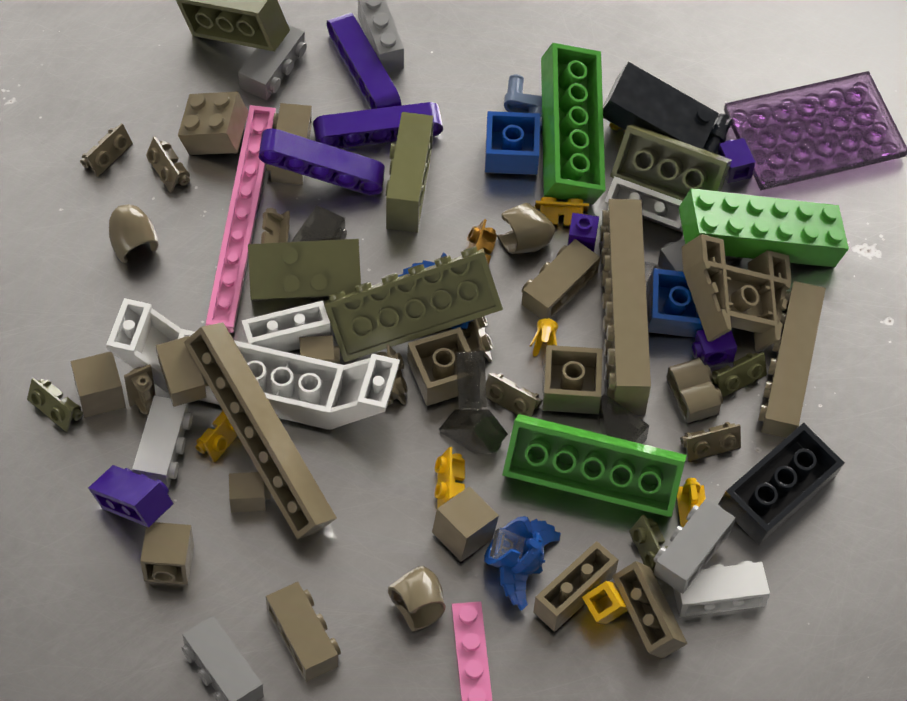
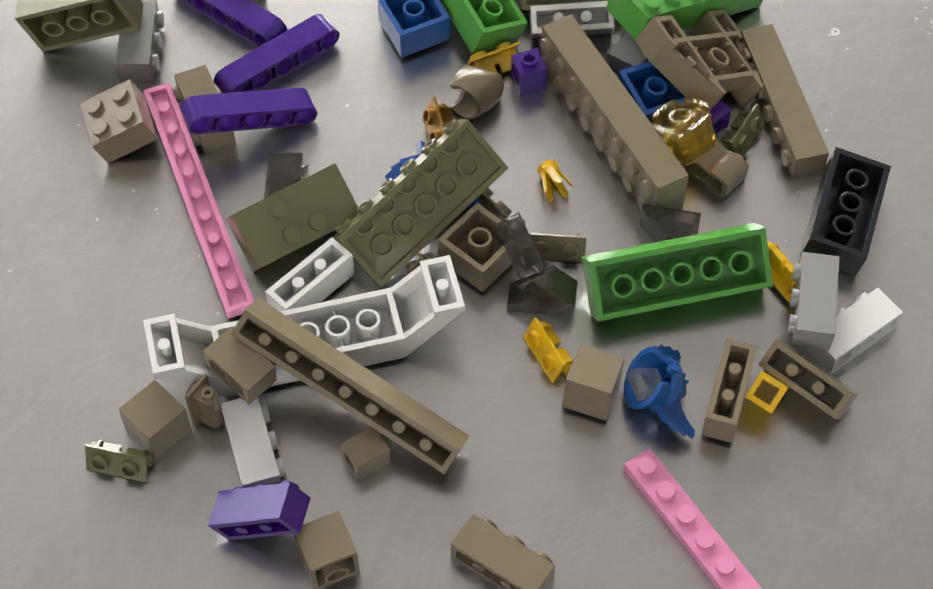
camera: 25 degrees left, 0 degrees up
dark tan hinge [80,123,133,177] -> none
dark tan piece [109,204,159,264] -> none
dark tan hinge [146,136,190,193] -> none
yellow hinge [195,409,238,462] -> none
dark tan hinge [261,208,290,244] -> none
dark tan brick [299,335,340,363] -> none
olive brick [386,112,433,233] -> none
dark tan piece [388,566,446,632] -> none
dark tan brick [521,239,600,319] -> none
dark tan brick [542,345,603,414] -> none
olive hinge [629,515,668,577] -> none
dark tan hinge [680,422,741,462] -> none
none -> clear yellow brick [653,97,717,165]

